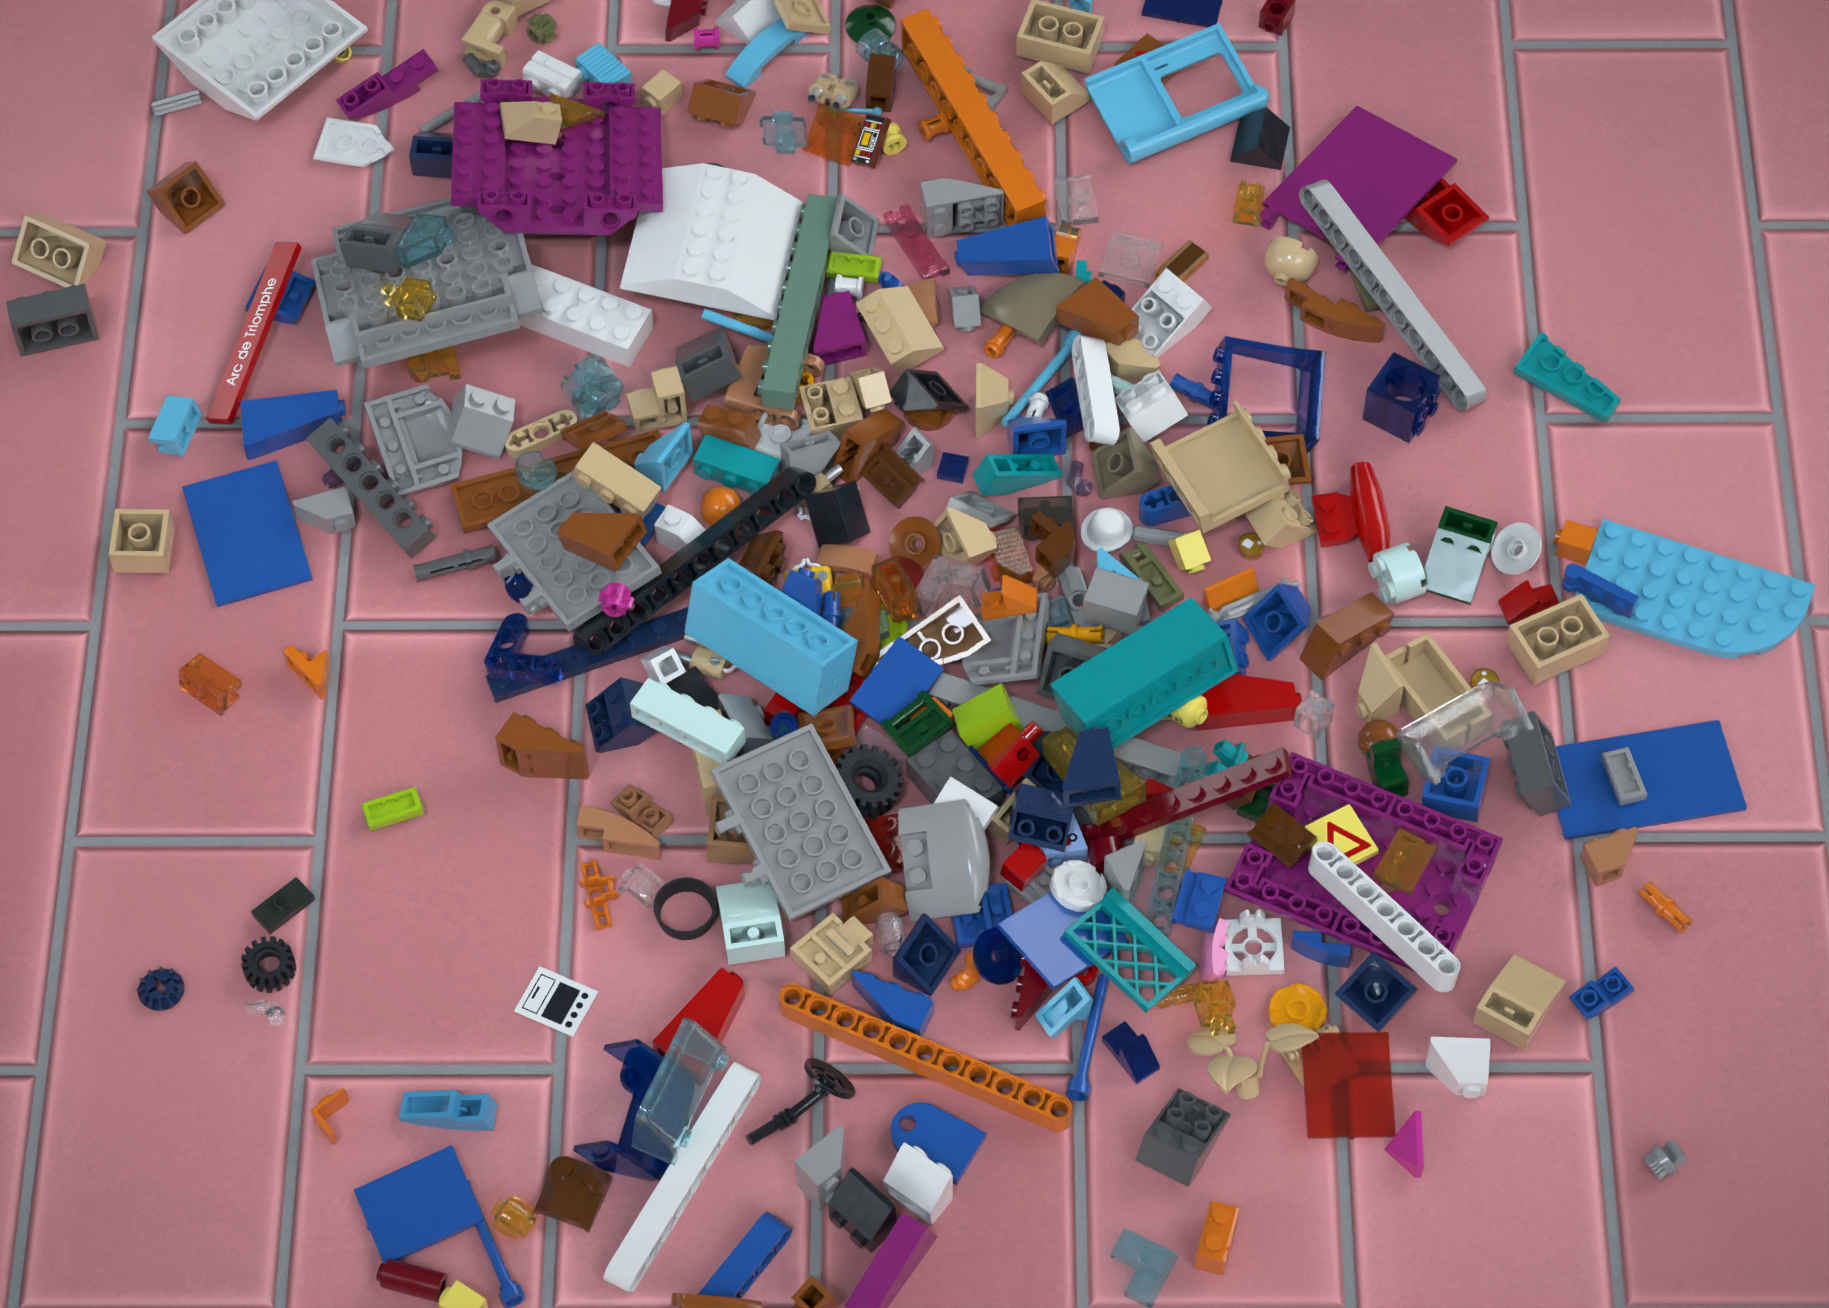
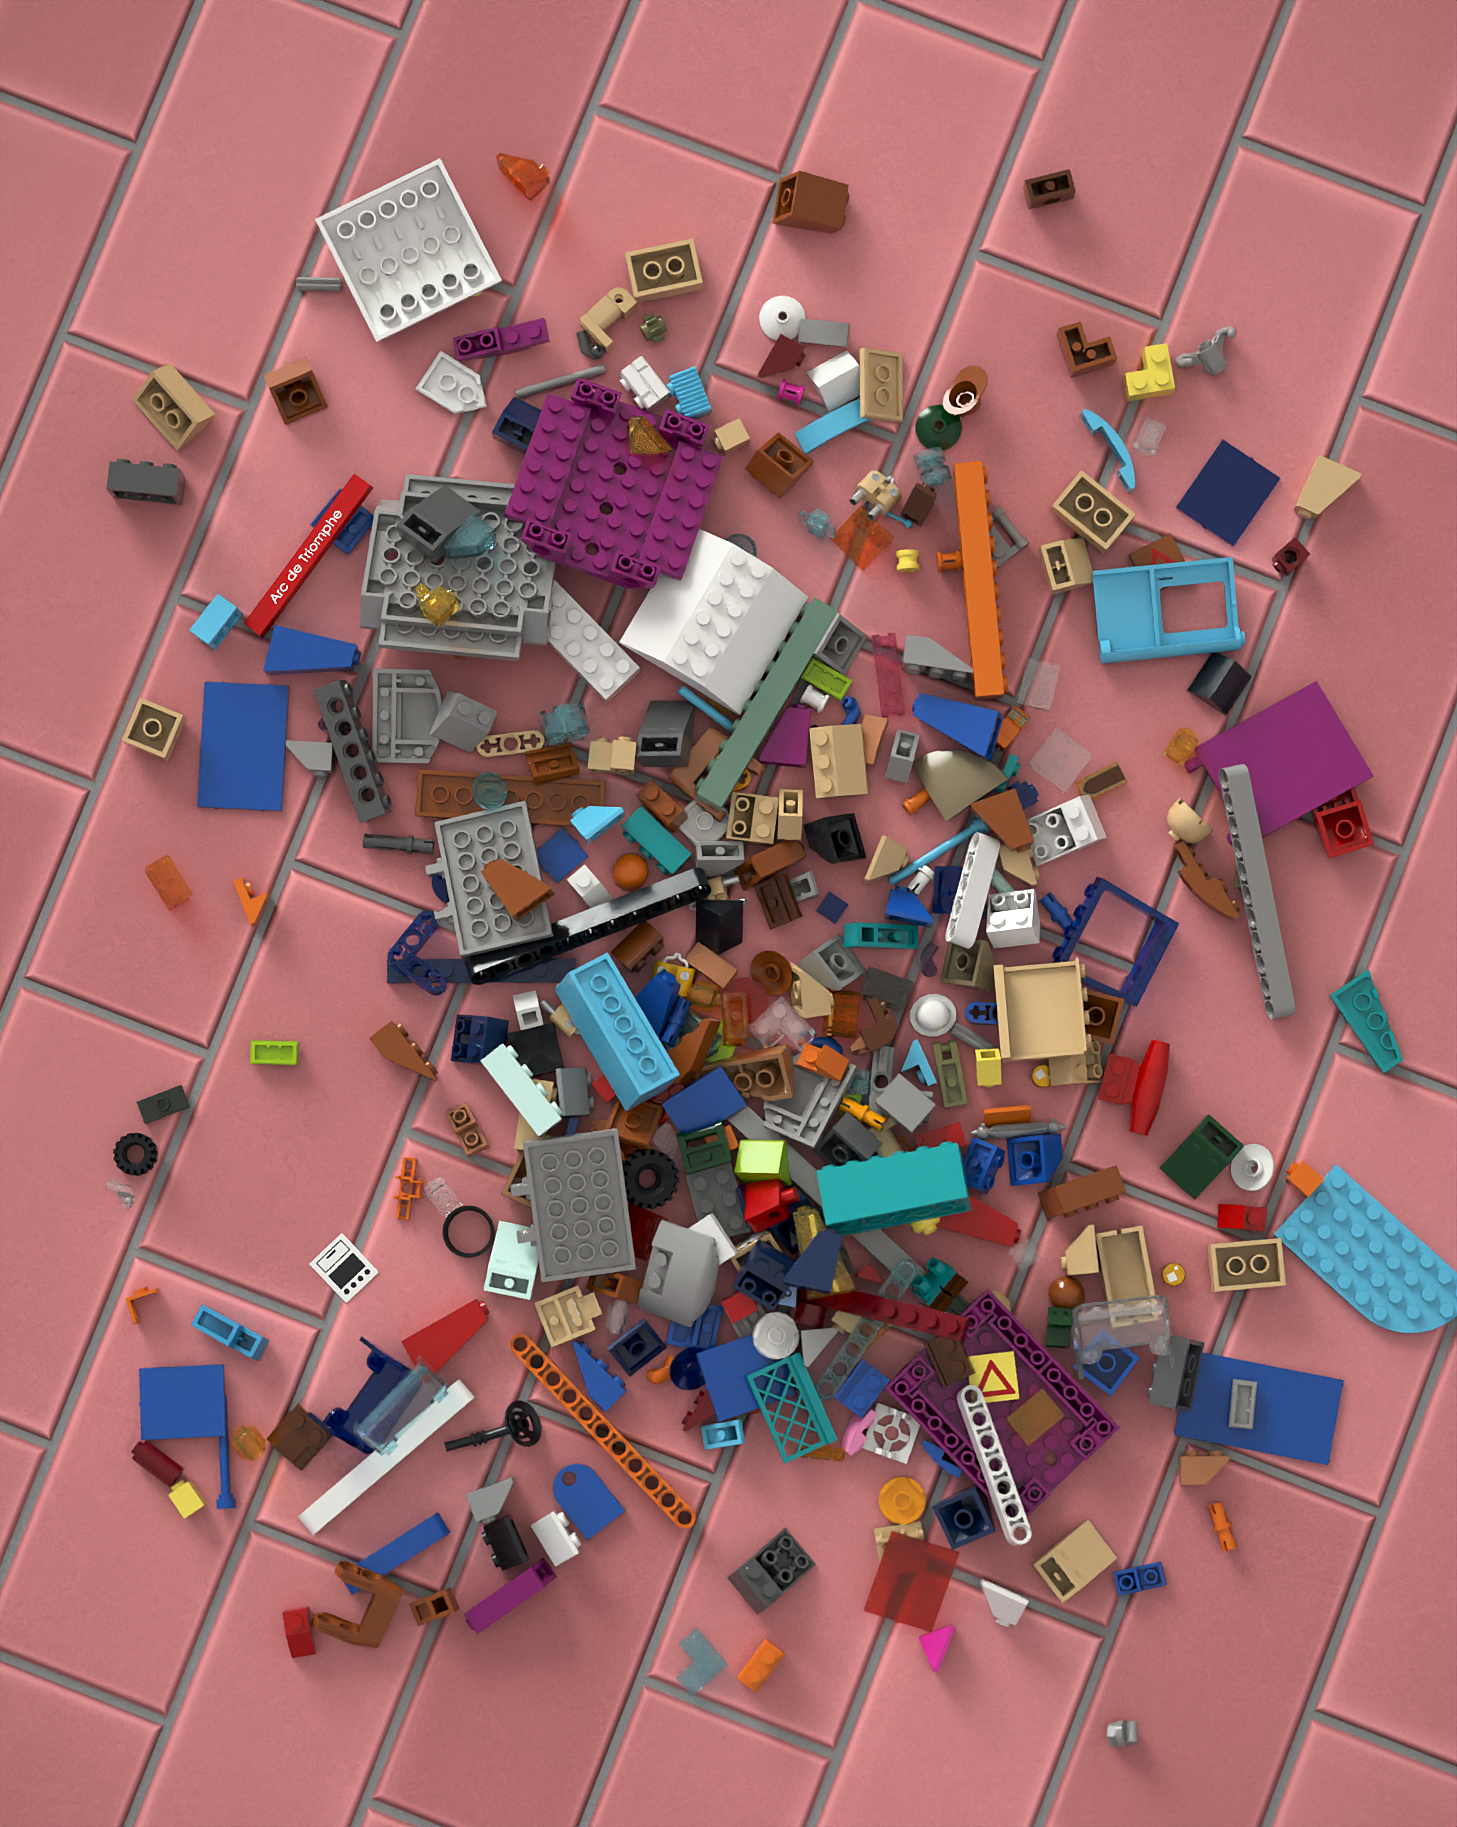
camera: 20 degrees right, 25 degrees up
dark blue gear [137,966,184,1011] -> none
tan slope [500,101,562,145] -> none
tan slope [572,442,661,519] -> none
nougat slope [577,805,661,860] -> none
dark pink gear [598,582,634,617] -> none
clear blue tile [769,711,798,739] -> none
tile [850,113,891,169] -> none
blue piece [1065,973,1109,1101] -> none
clear blue slope [1102,1021,1160,1084] -> none
tan plant [1187,1023,1319,1099] -> none
clear yellow brick [1194,980,1236,1036] -> none
clear blue brick [1362,352,1442,443] -> none
light aqua brick [1368,542,1426,605] -> none
blue plate [1562,564,1639,619] -> none

